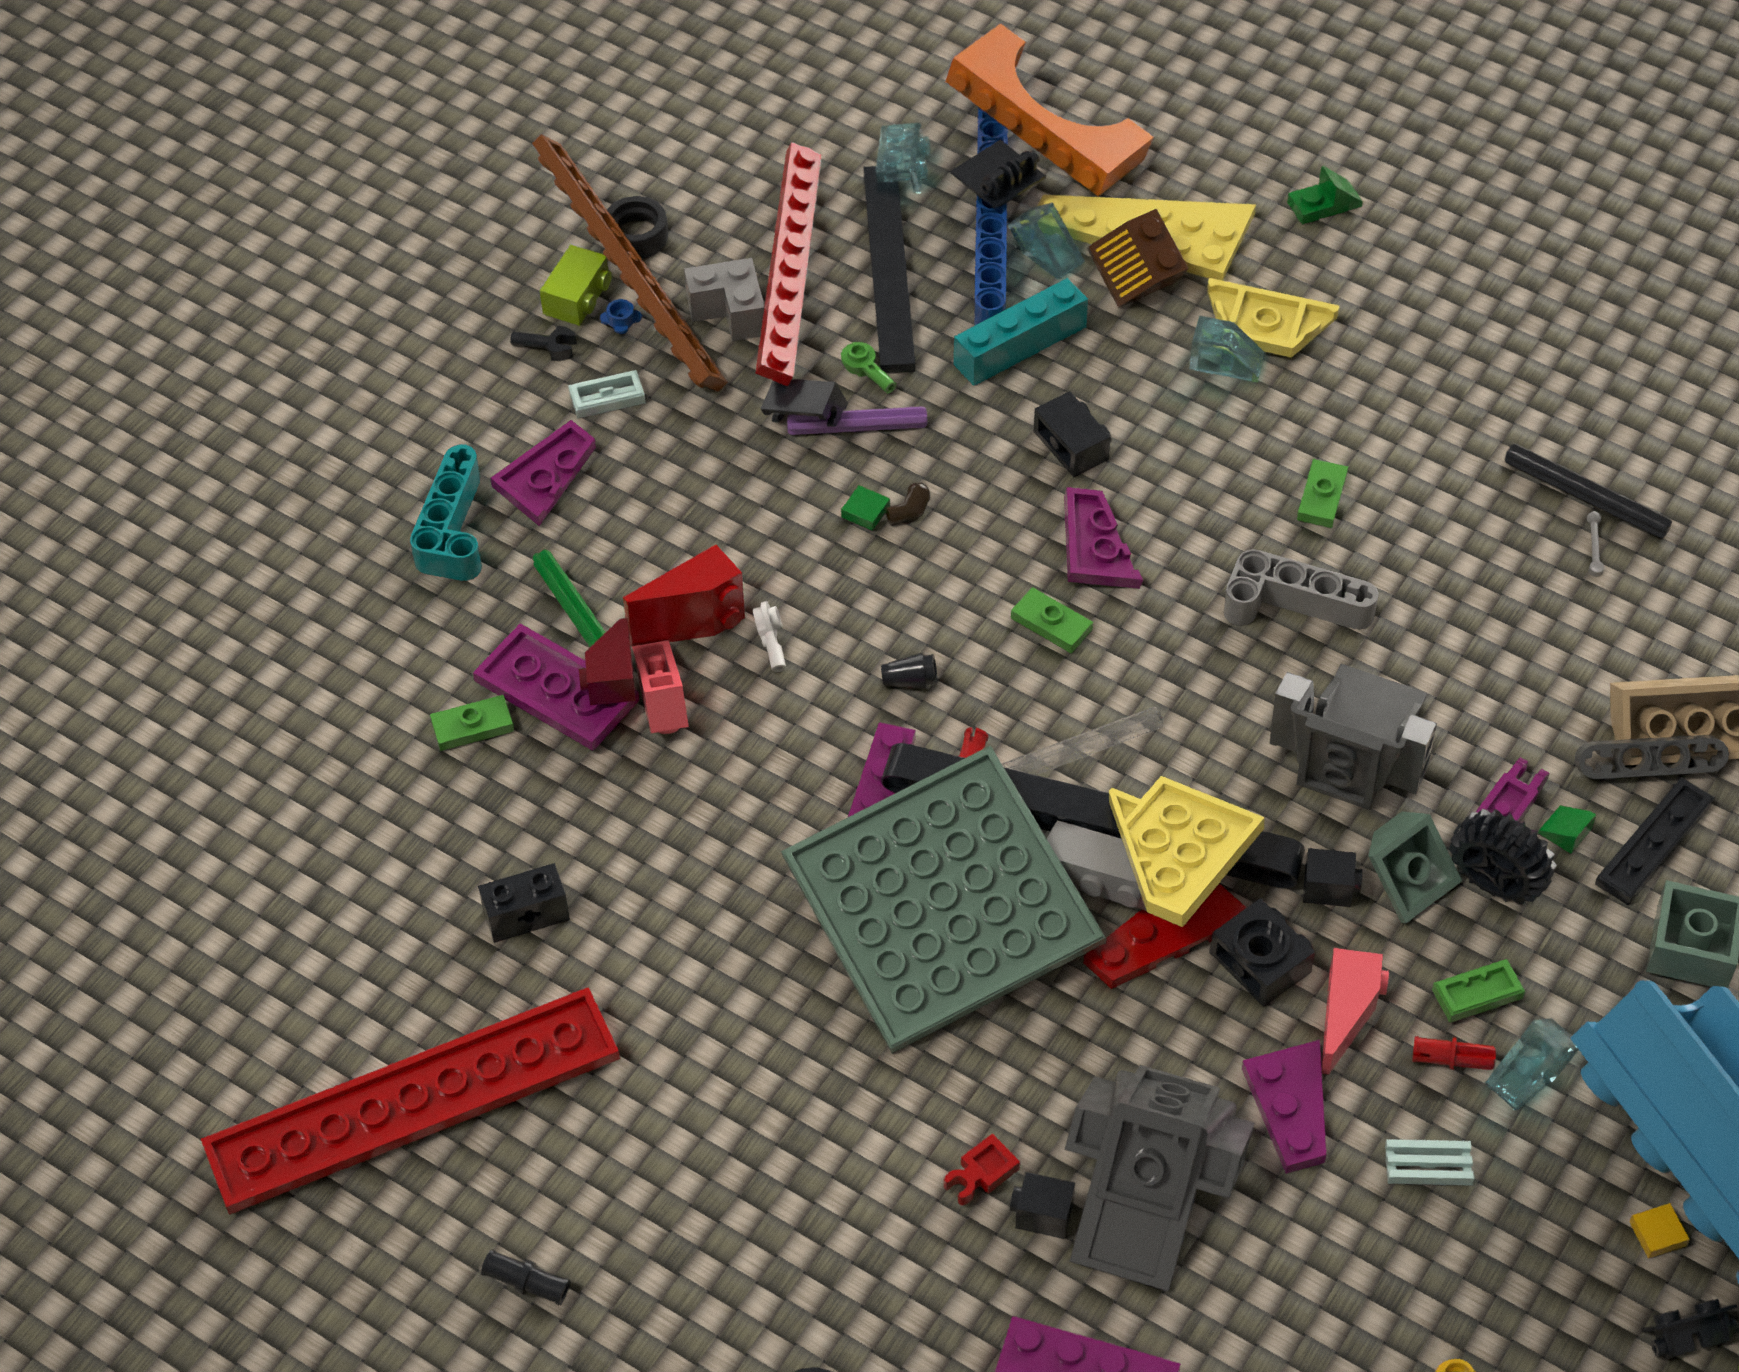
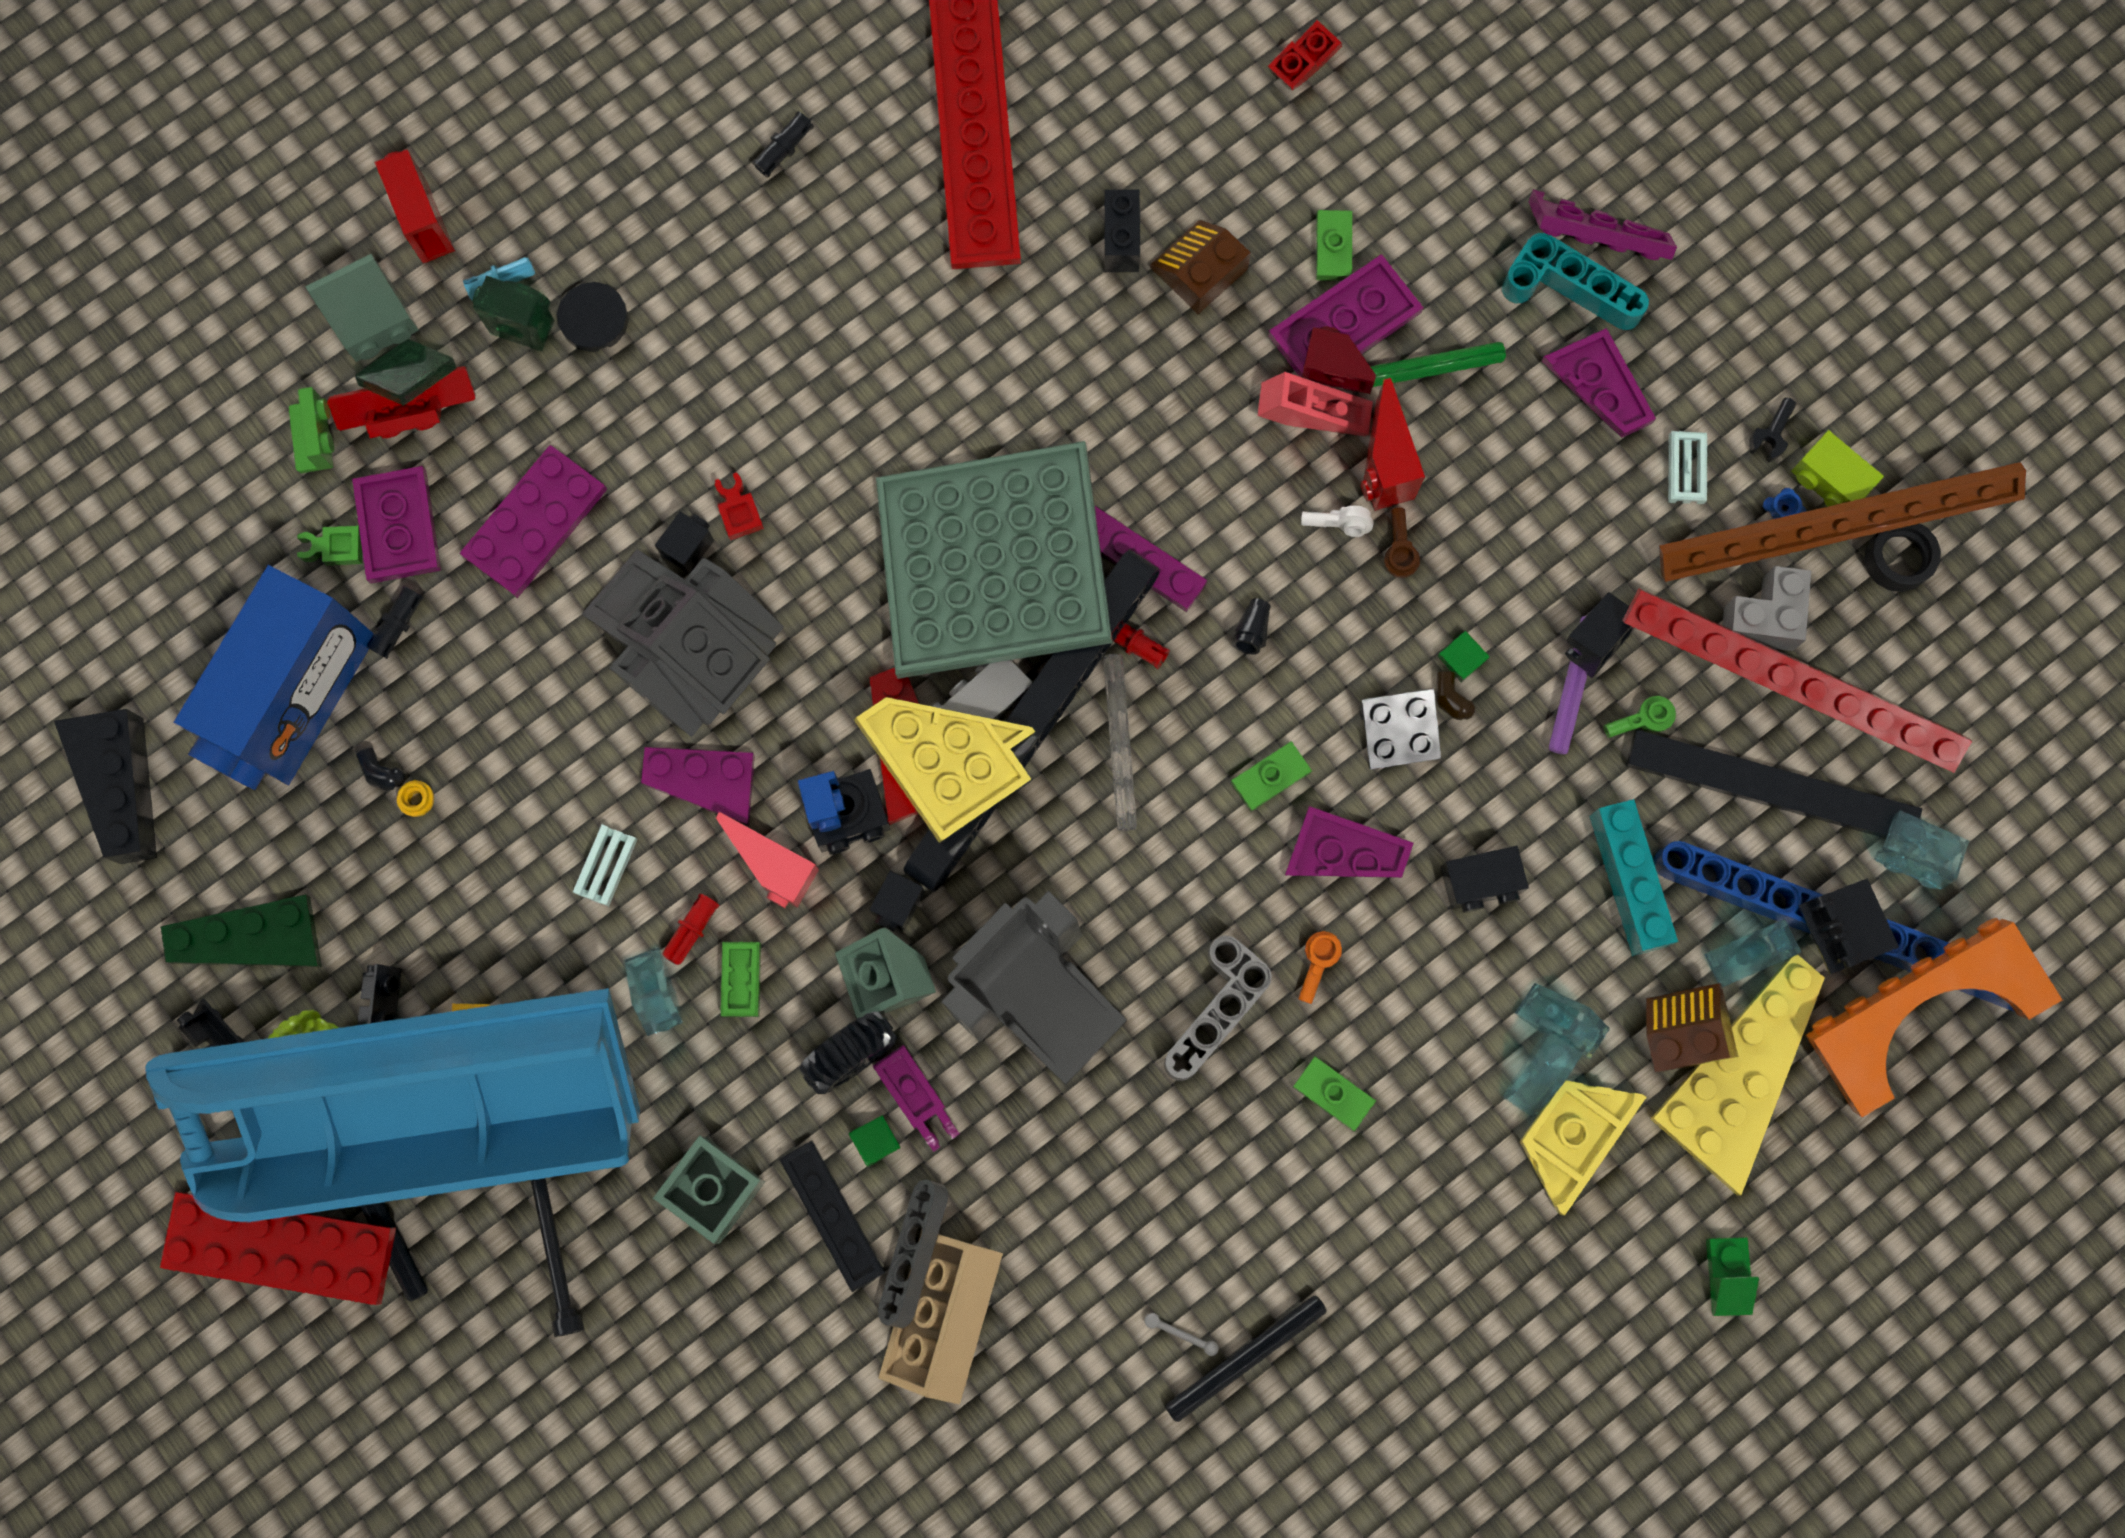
camera: 110 degrees right, 25 degrees up
none -> blue brick [798,771,845,832]
none -> reddish brown slope [1150,220,1251,314]
none -> red slope [1268,20,1342,91]
none -> orange plate [1298,931,1342,1004]
none -> hinge [1359,688,1441,770]
none -> reddish brown plate [1384,508,1420,578]
none -> clear light blue slope [1515,983,1610,1059]
none -> magenta wing [1528,189,1677,260]

